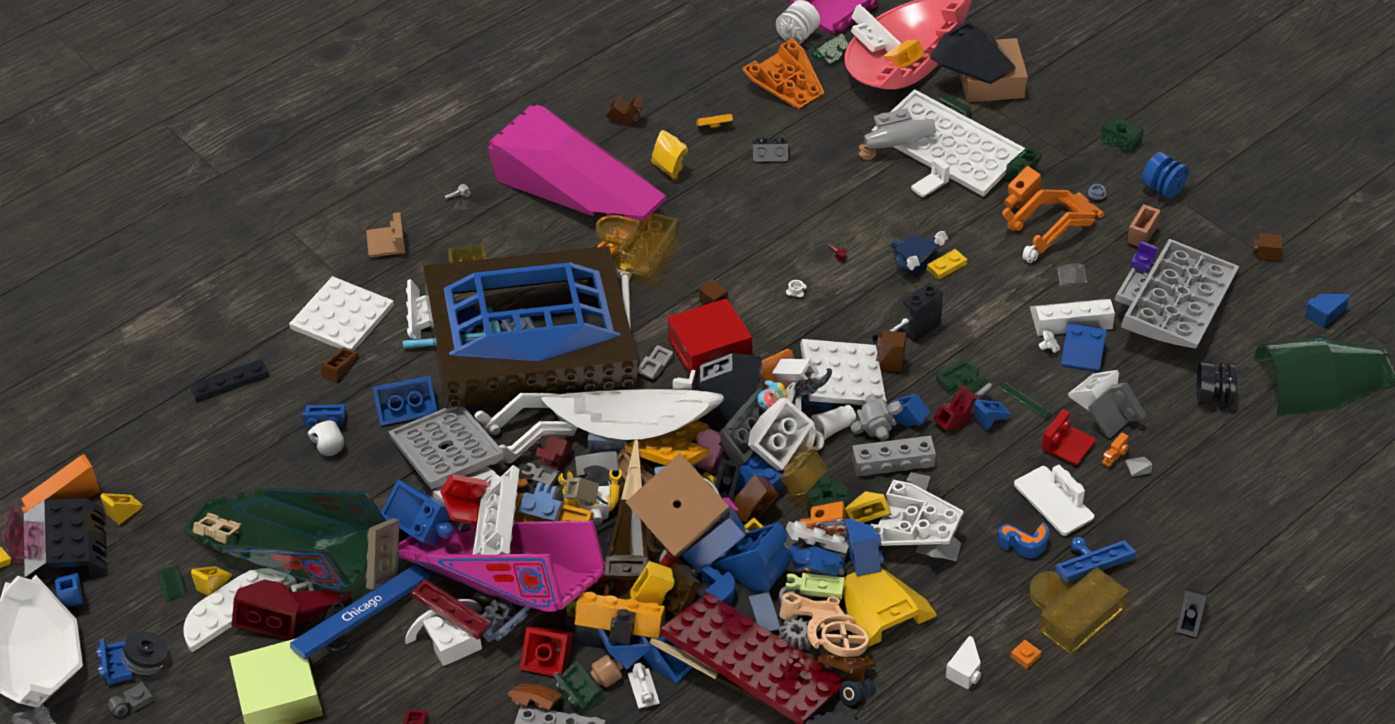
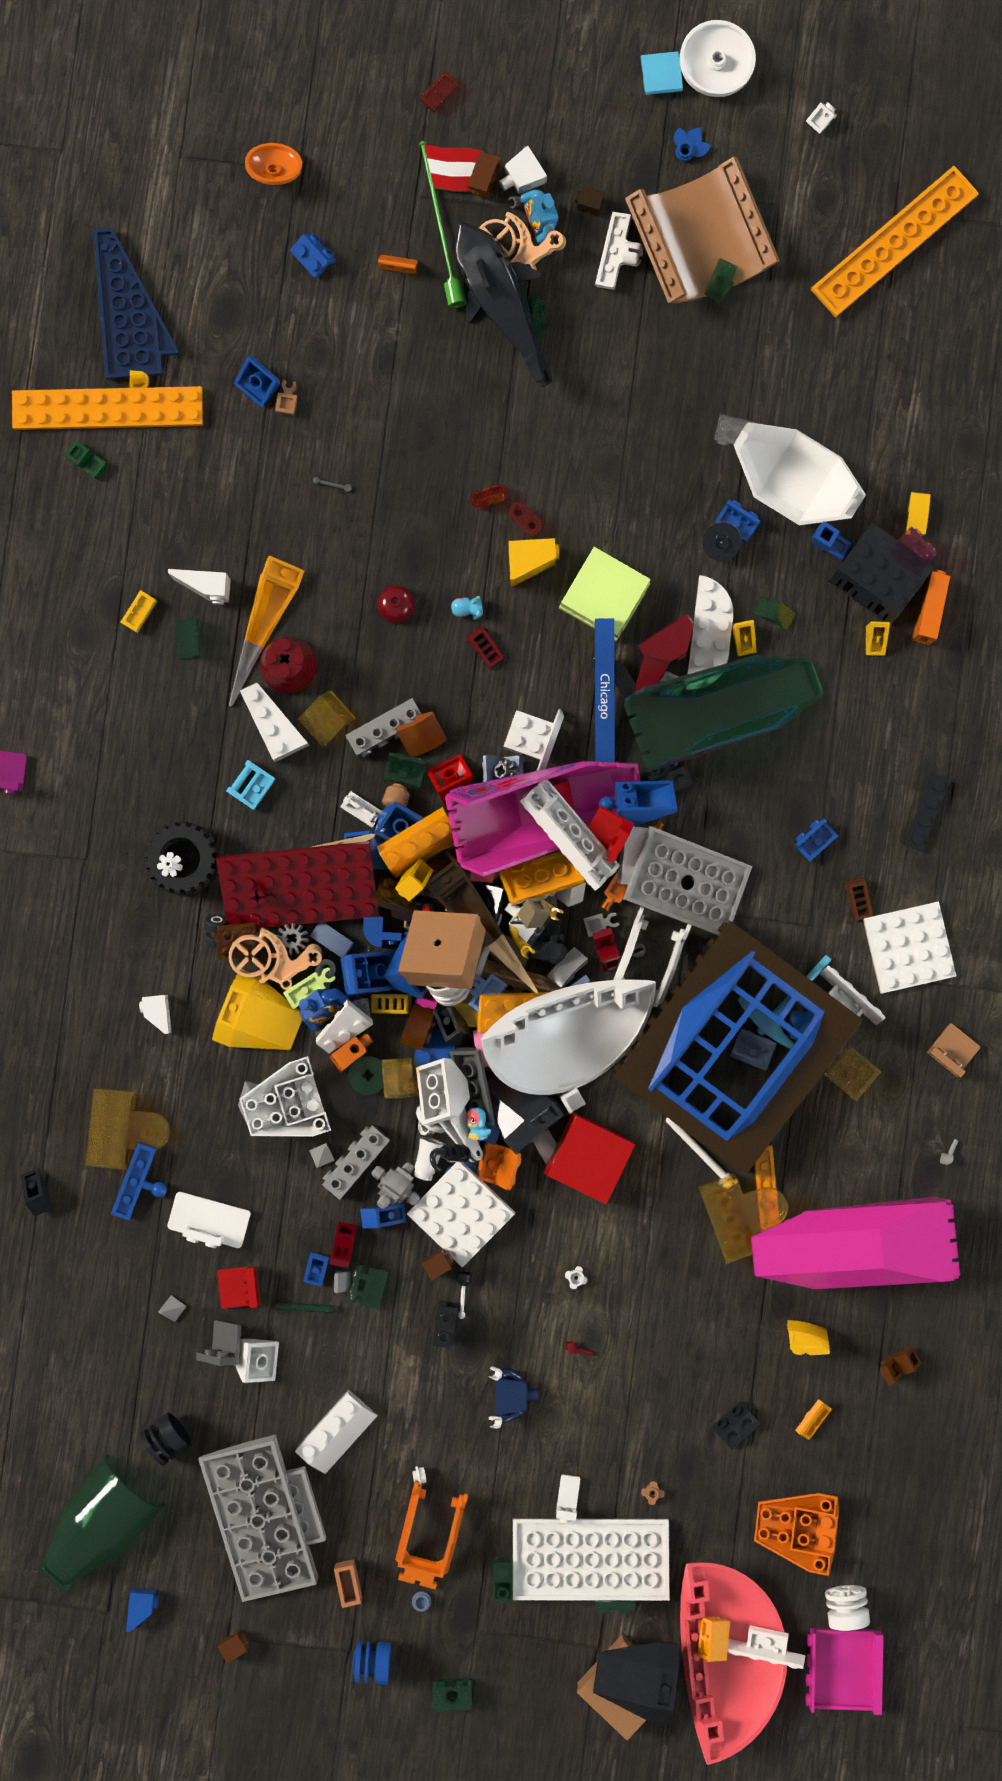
camera: 140 degrees right, 40 degrees up
dark grey plate [108,682,153,717] -> none
tan piece [193,513,241,544] -> none
white helmet [308,421,344,456] -> none
dark tan plate [366,518,400,590] -> none
blue slope [372,375,437,426] -> none
dark red tile [411,579,492,640] -> none
medium blue hinge [518,482,564,522] -> none
black brick [608,609,636,645] -> none
light grey slope [637,345,674,380] -> none
reddish brown brick [699,279,728,305] -> none
white brick [772,359,819,386] -> none
clear green bracket [812,33,849,67] -> none
blue slope [845,519,884,576] -> none
yellow slope [846,491,891,523] -> none
light grey plate [864,108,936,149] -> none
yellow plate [927,249,967,280] -> none
blue animal [997,523,1050,558] -> none
orange torso [1004,166,1042,209] -> none
orange plate [1011,640,1041,669] -> none
white plant [1039,330,1060,353] -> none
clear panel [1057,263,1087,286] -> none
blue slope [1061,323,1107,373] -> none
orange plate [1102,432,1129,467] -> none
dark purple bracket [1130,241,1158,273] -> none

